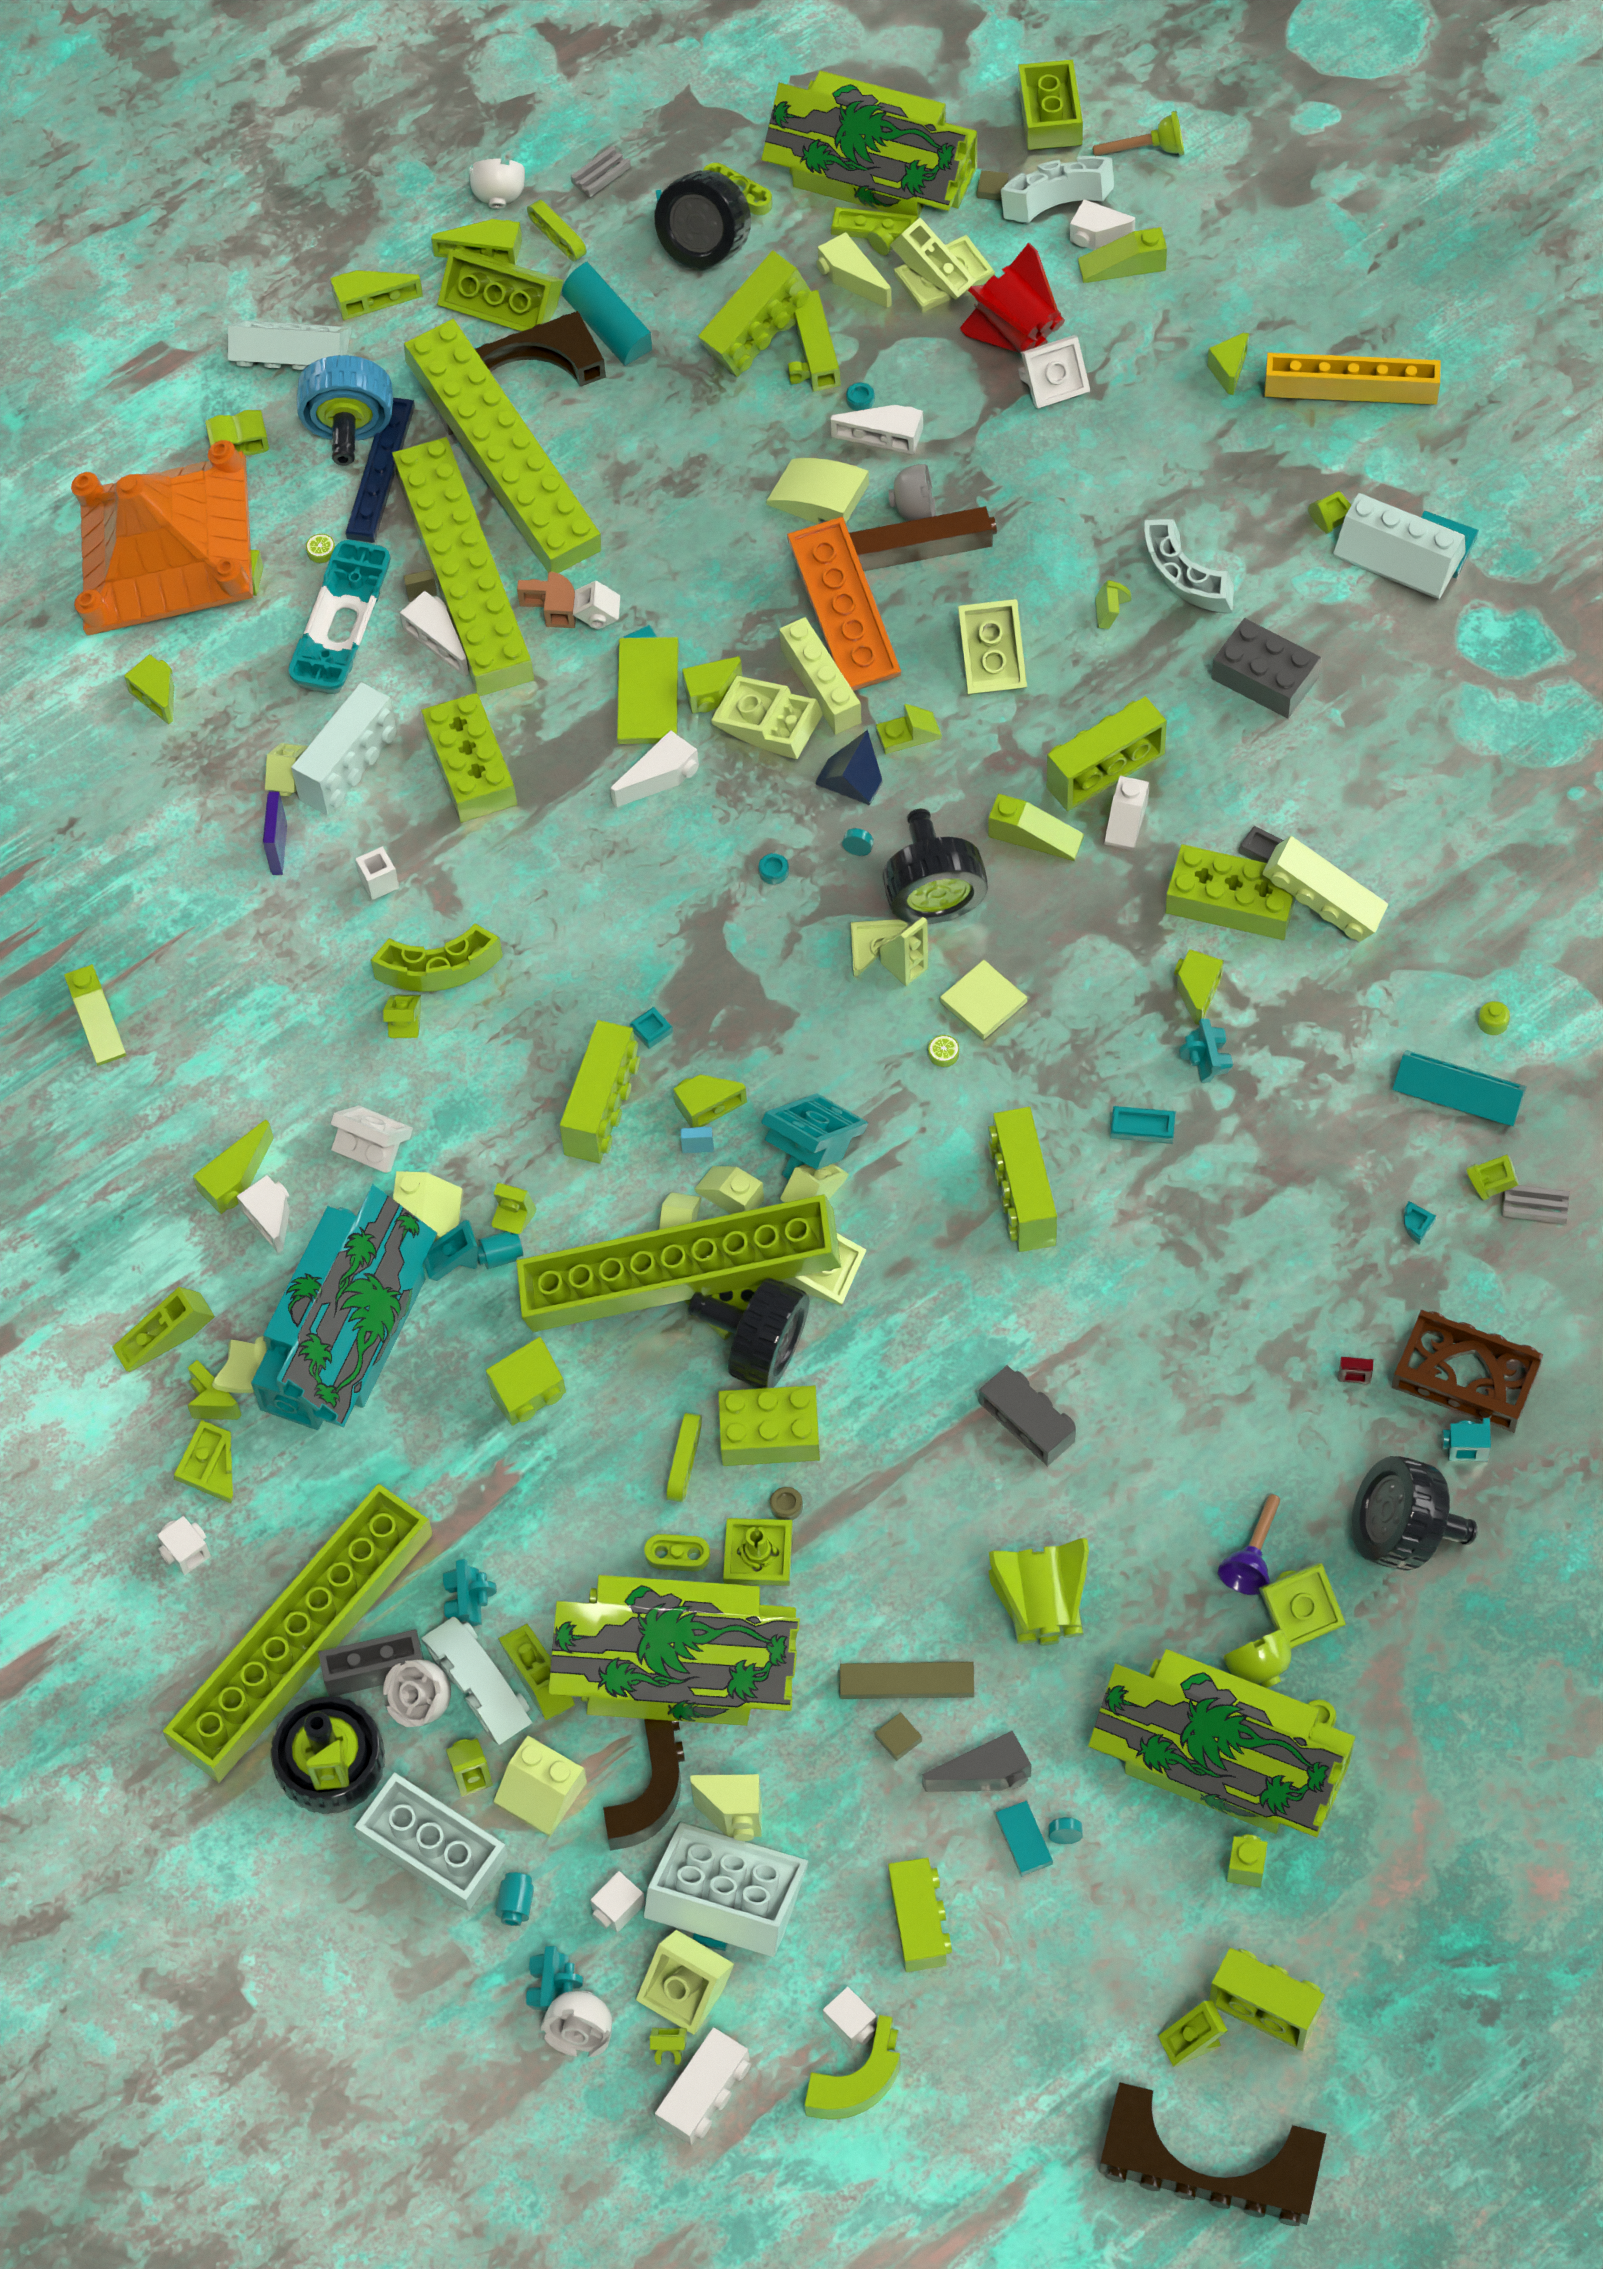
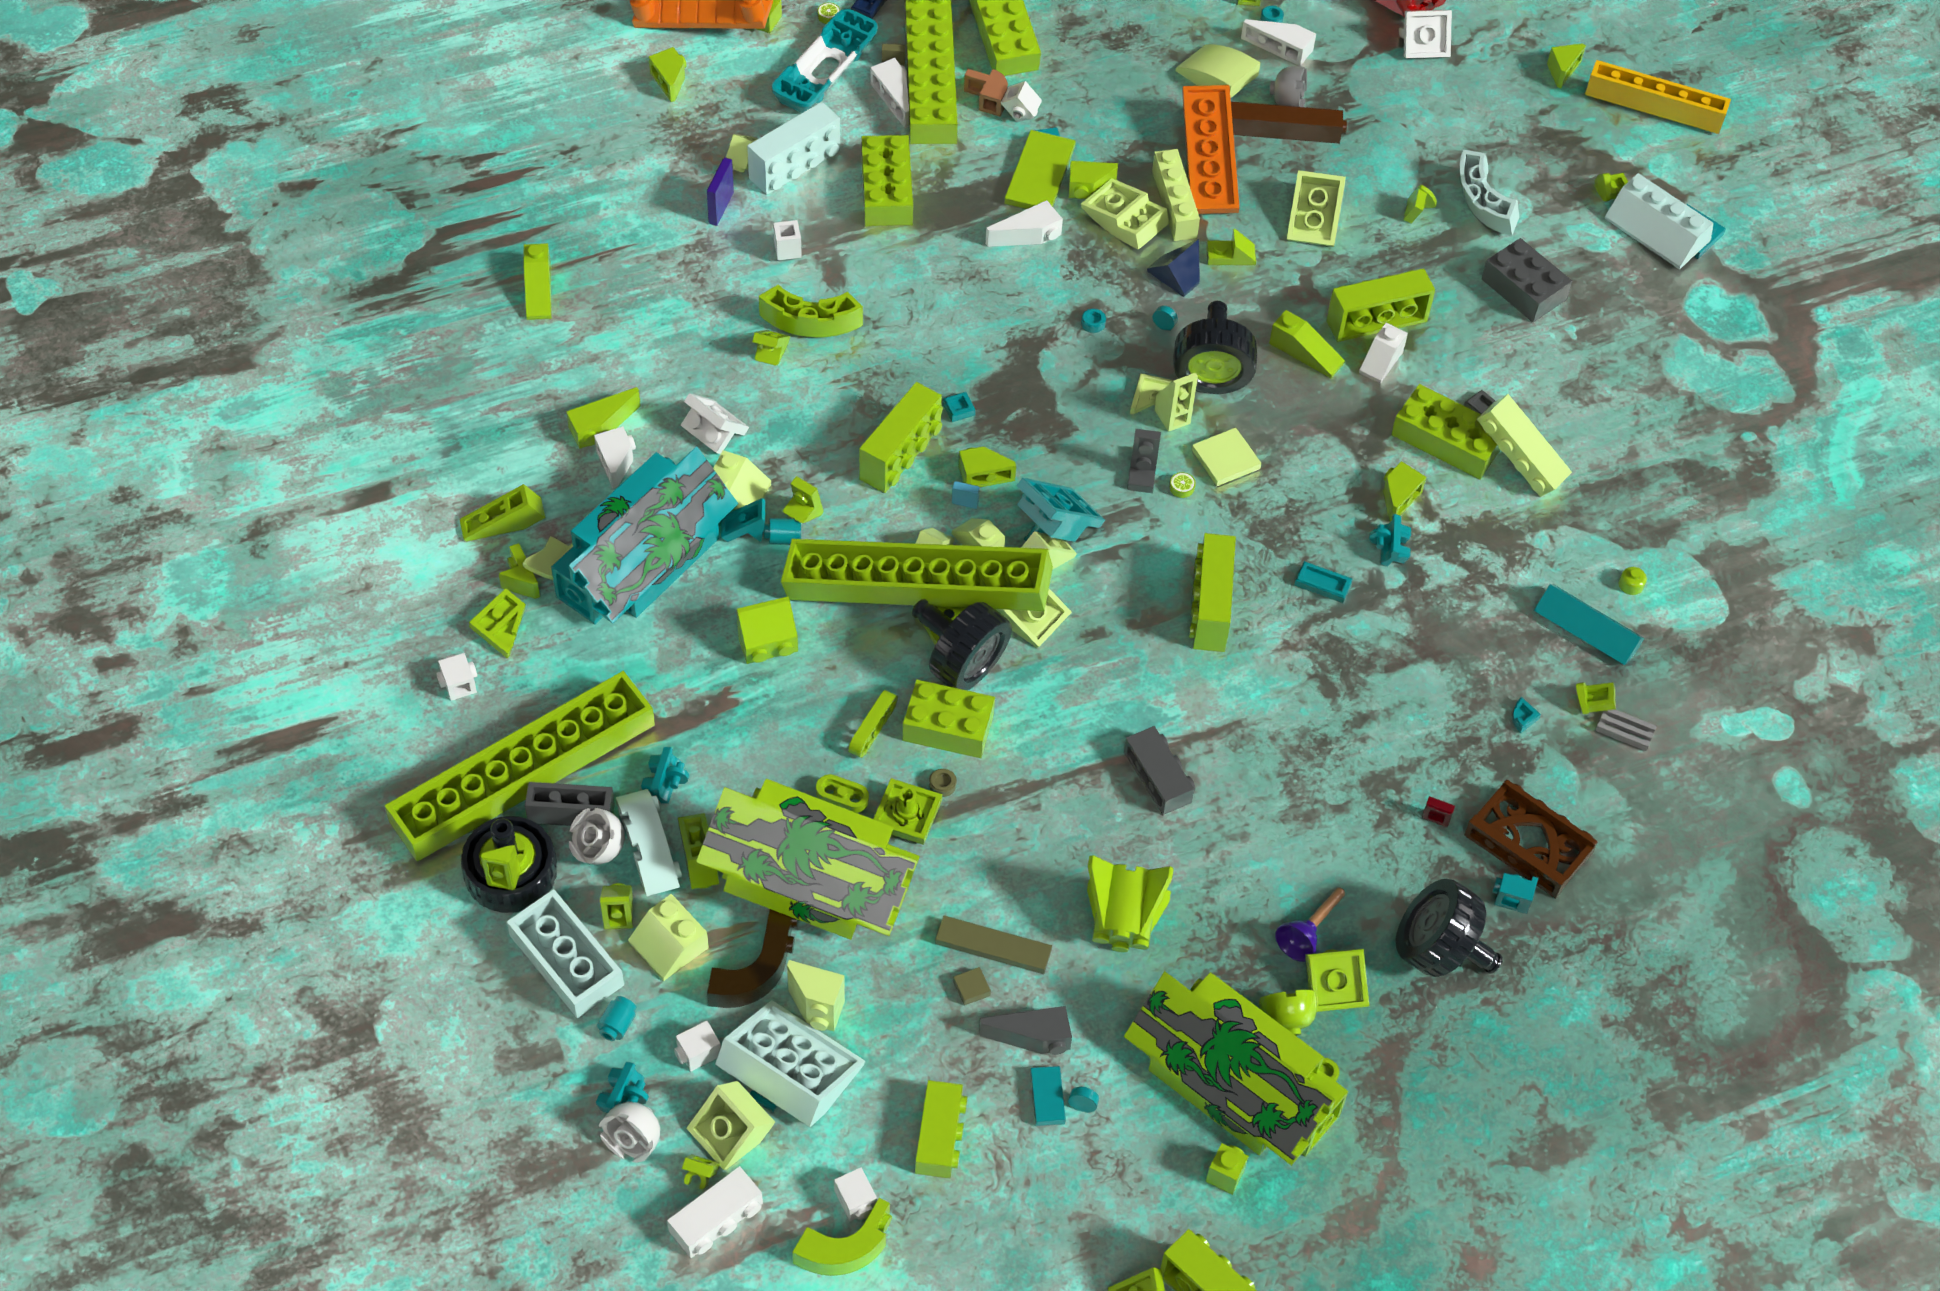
camera: 10 degrees right, 5 degrees down
none -> dark grey bracket [1127,429,1161,493]

